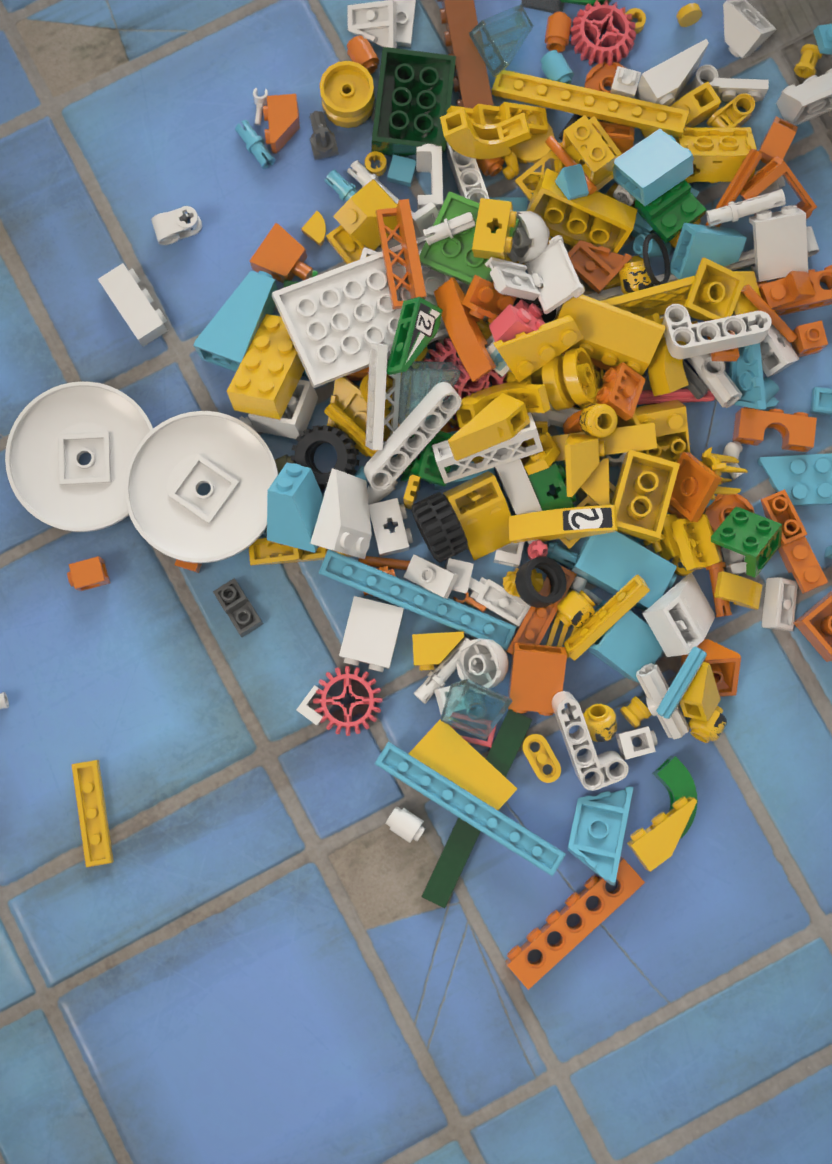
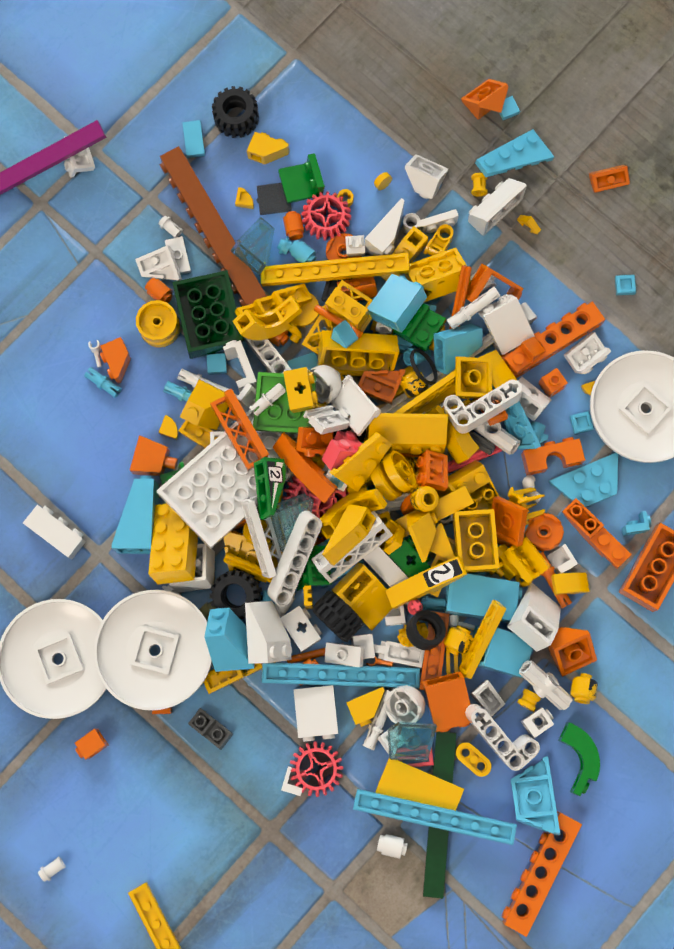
camera: 15 degrees left, 5 degrees down
white piece [151,206,202,245] -> none
dark grey axle [310,110,339,160] -> none
yellow bush [365,151,387,177] -> none
yellow head [583,704,617,742] -> none
yellow slope [627,796,697,872] -> none
medium azure axle [656,647,707,719] -> none
yellow slope [679,661,721,722] -> none
green bracket [711,507,782,578] -> none
orange bar [741,284,797,343] -> none
orange slope [759,116,798,164] -> none
white slope [762,577,798,631] -> none
none -> medium azure plate [277,237,292,255]
none -> white slope [470,680,505,717]

